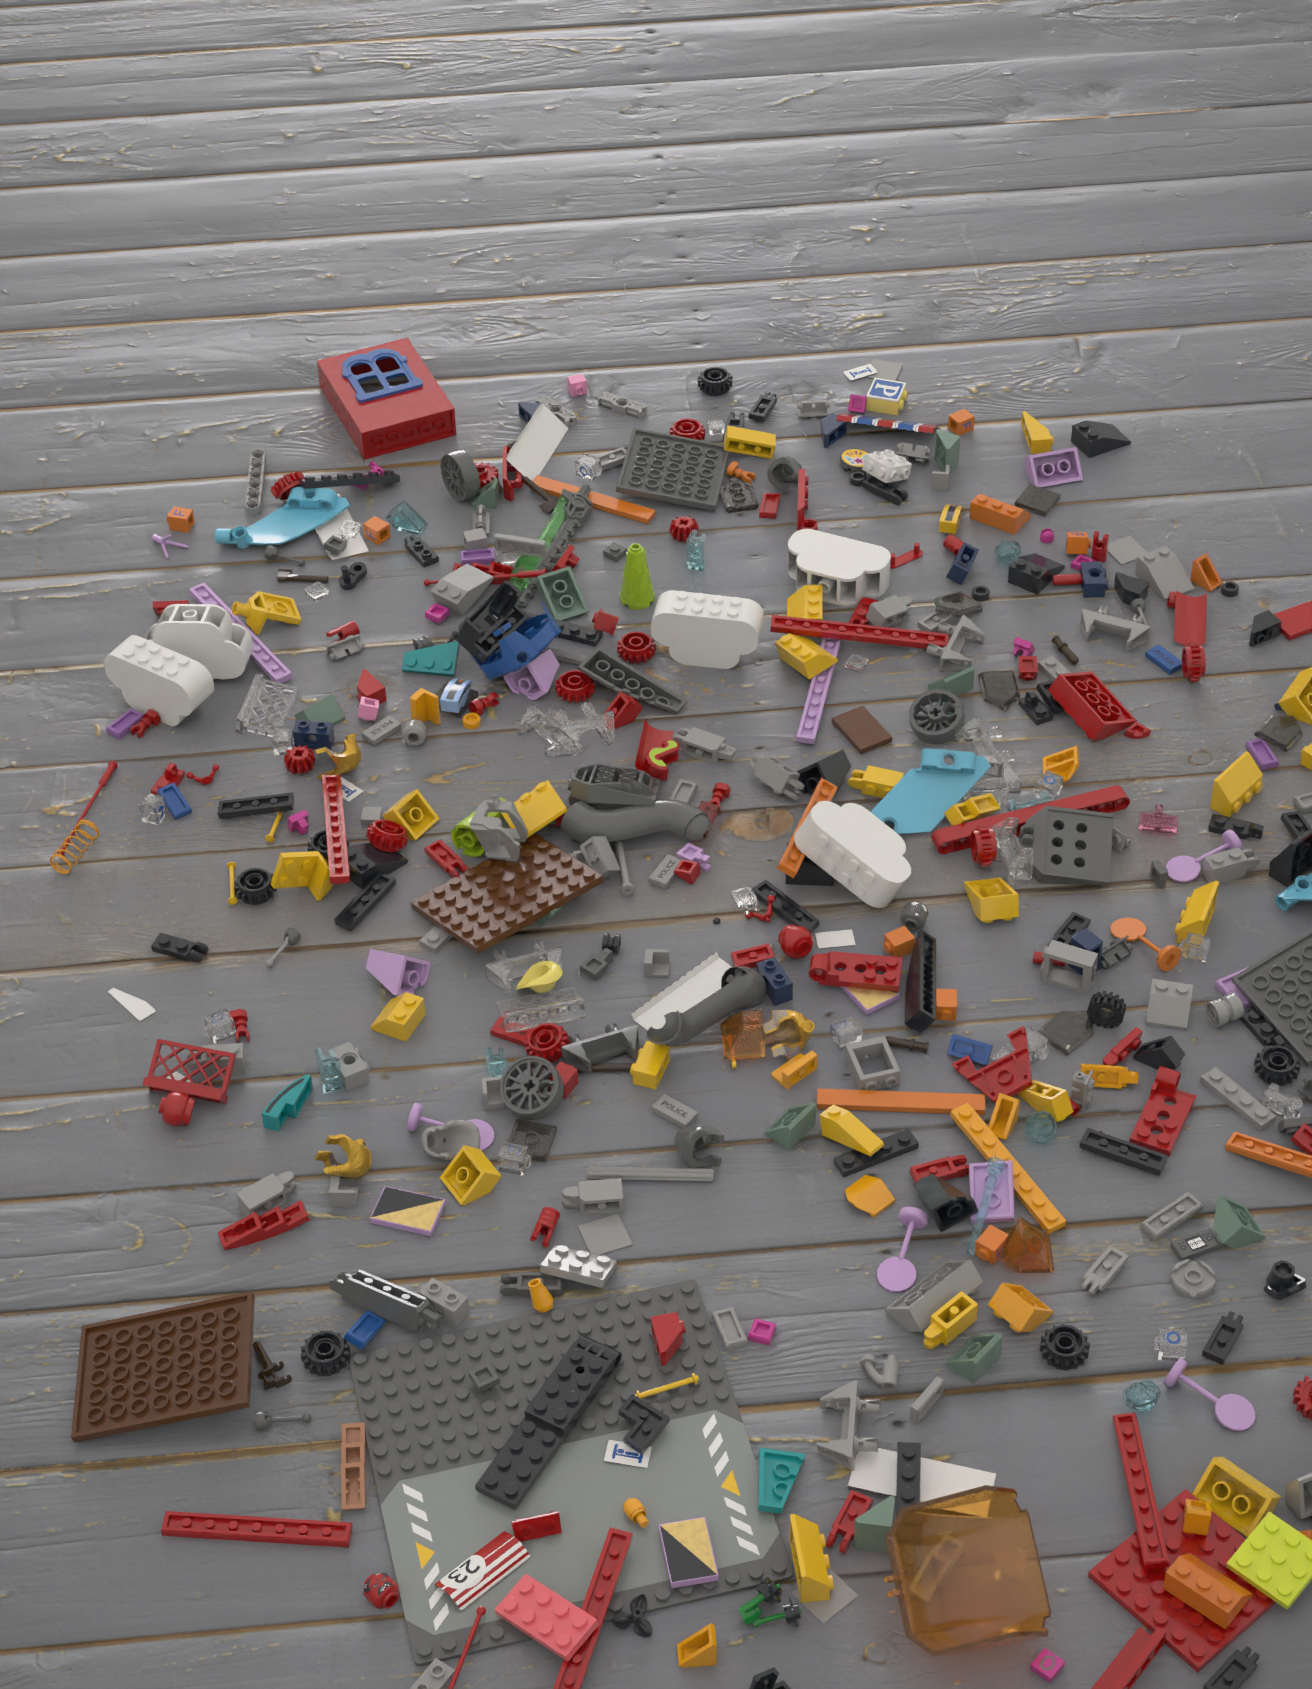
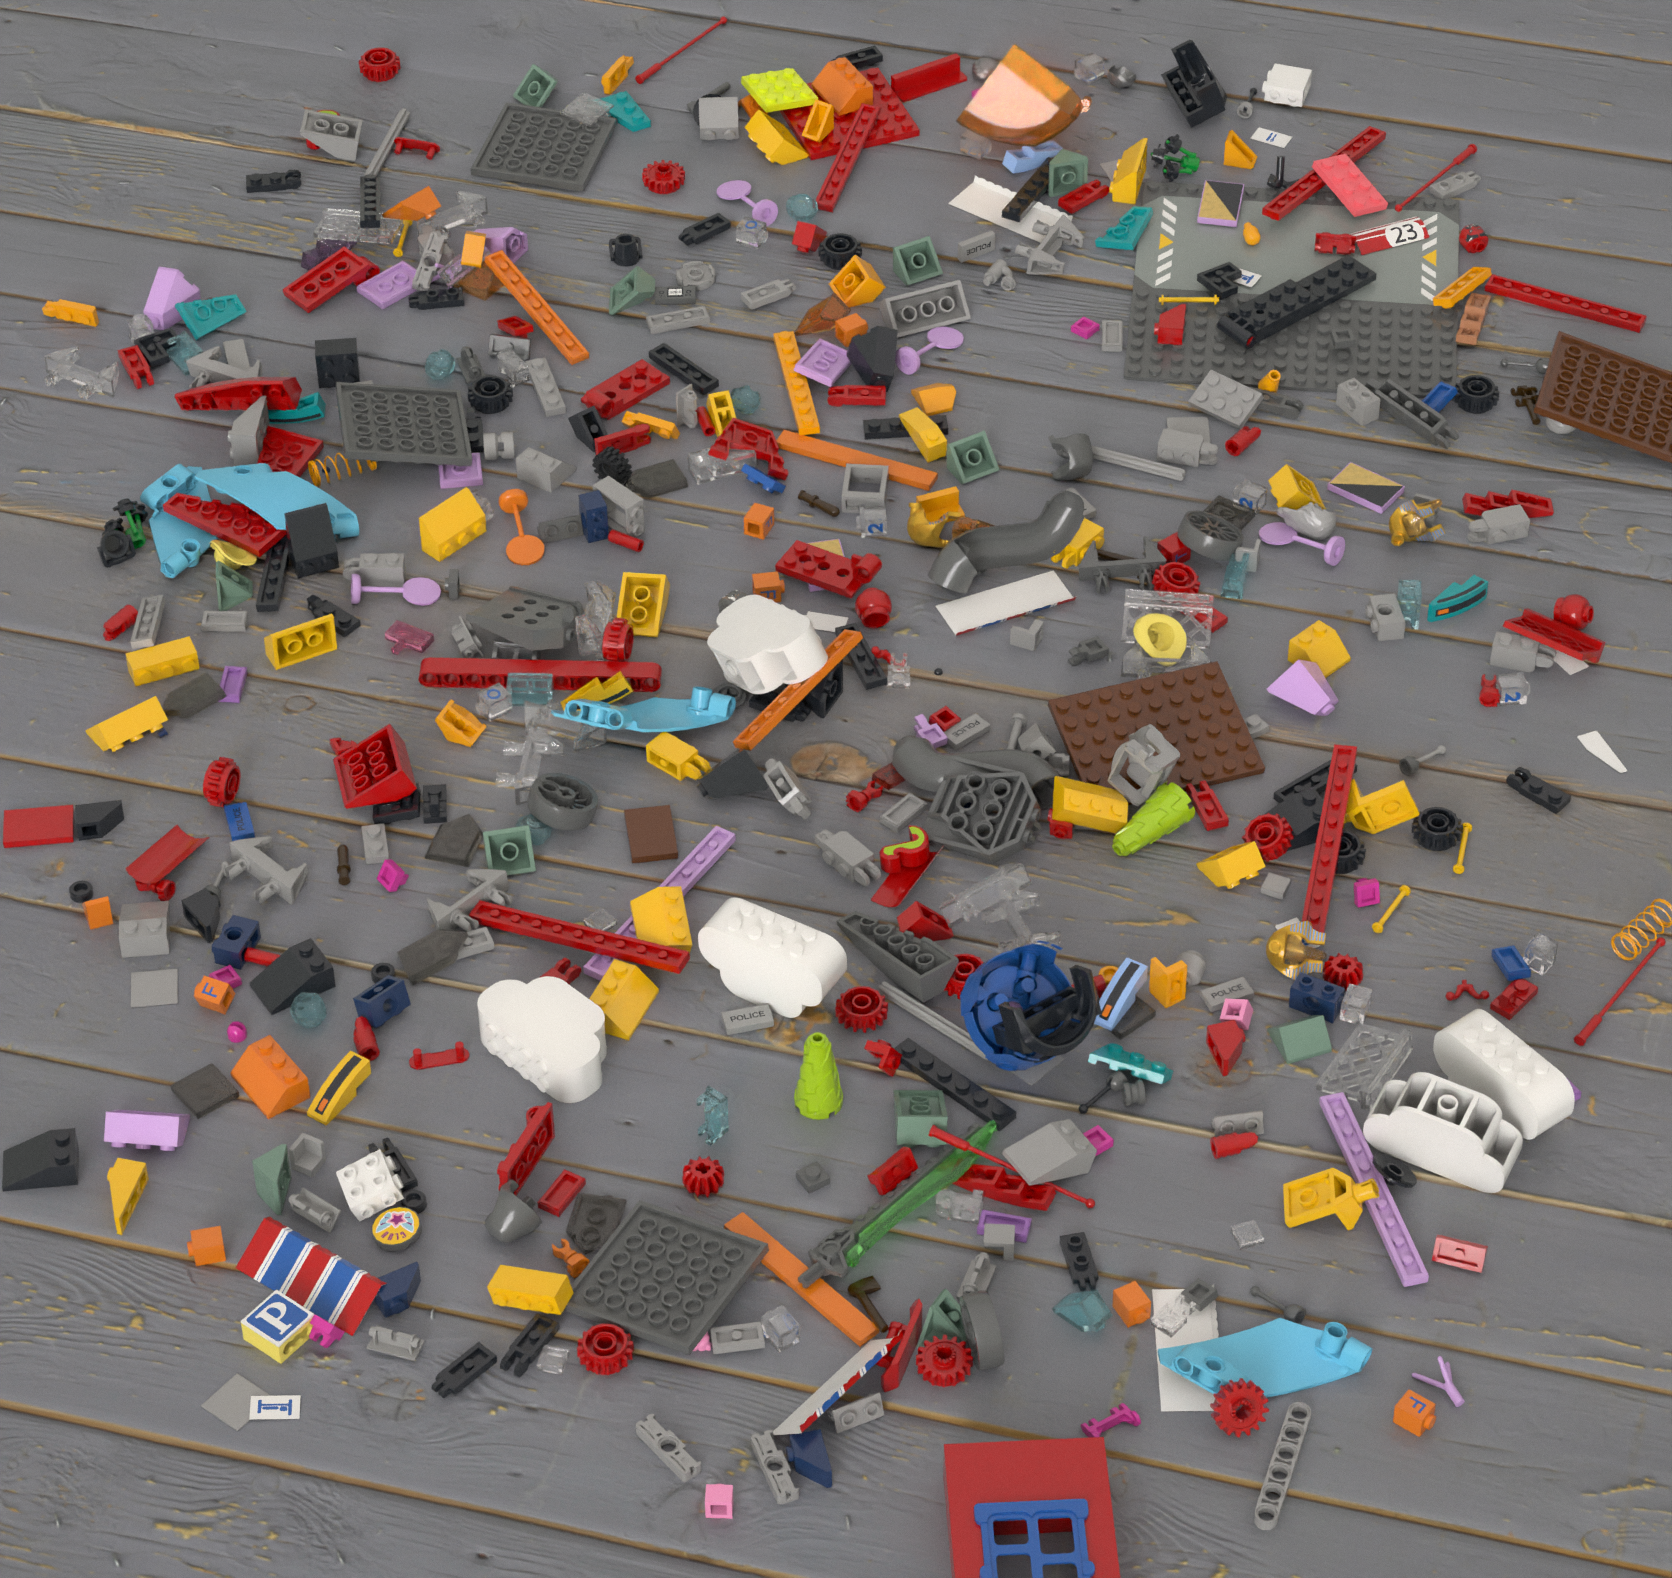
camera: 160 degrees left, 0 degrees up
black plate [217,792,294,819] -> none
dark brown piece [277,569,329,583] -> none
black plate [299,470,400,489] -> none
black piece [339,562,367,590] -> none
light grey tile [495,533,547,558] -> none
black wheel [602,933,621,954] -> none
black gear [698,367,733,396] -> none
red plate [731,943,775,968] -> none
dark blue brick [757,957,793,1006] -> none
light grey hinge [866,595,912,627] -> none
black slope [904,930,936,1034] -> none
yellow hinge [923,1291,978,1349] -> none
clear light blue piece [967,1157,1006,1255] -> none
light orange slope [988,1093,1020,1140] -> none
red bracket [1018,656,1038,681] -> none
black hinge [1048,912,1091,946] -> none
red hinge [1091,531,1109,563] -> none
none -> red slope [792,221,827,253]
none -> light orange plate [1433,267,1492,308]

